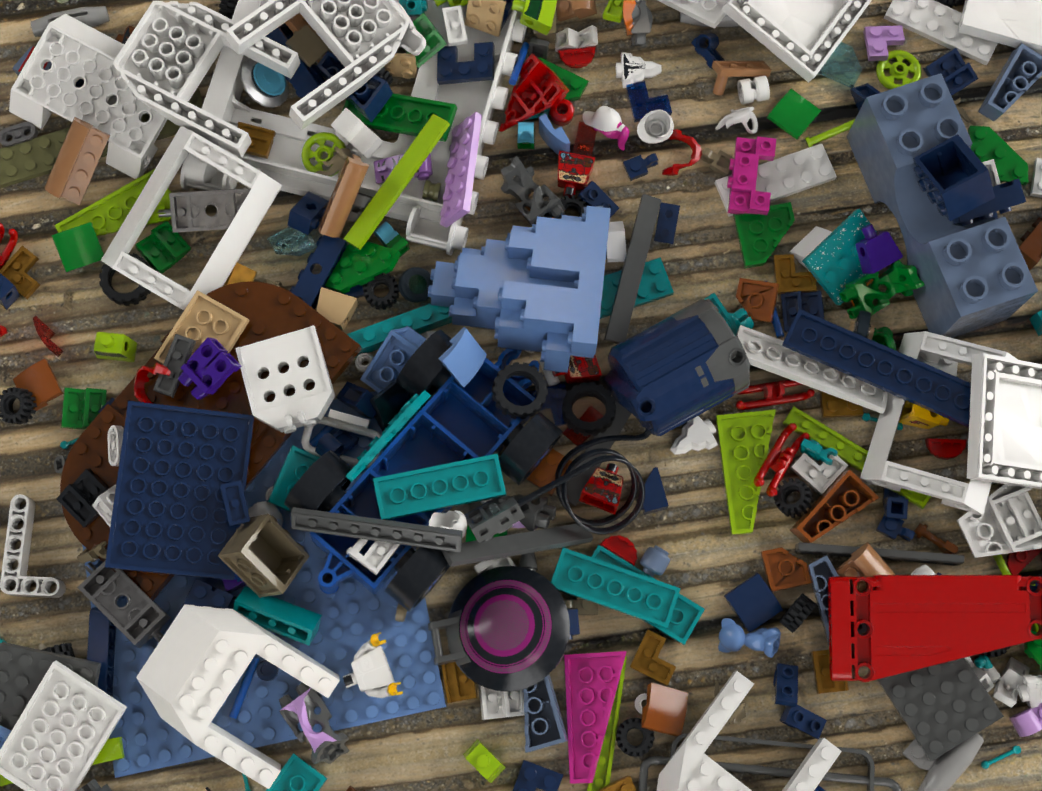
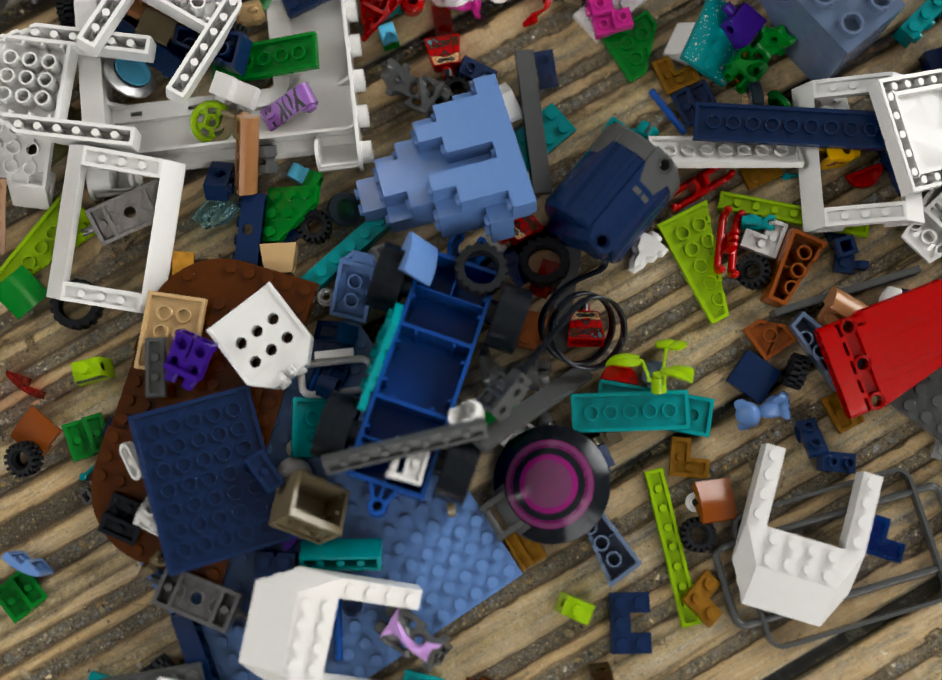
camera: 20 degrees left, 5 degrees up
white beam [0,494,66,598] -> none
red helmet [134,363,171,404] -> none
green slope [135,221,191,274] -> none
pearl gold plate [238,122,276,159] -> none
white torso [343,632,403,698] -> none
lime tile [344,114,450,250] -> none
black slope [370,379,411,432] -> none
teal plate [373,453,506,520] -> none
olive wheel [422,180,442,202] -> none
lavender plate [440,112,482,228] -> none
white slope [478,684,525,720] -> none
medium blue slope [539,114,570,155] -> none
dark pink wing [564,651,626,784] -> none
dark blue plate [623,153,658,181] -> none
dark blue slope [636,467,669,515] -> none
dark orange plate [736,278,779,323] -> none
reddish brown hinge [914,523,958,554] -> none
none -> lime plant [606,339,695,394]

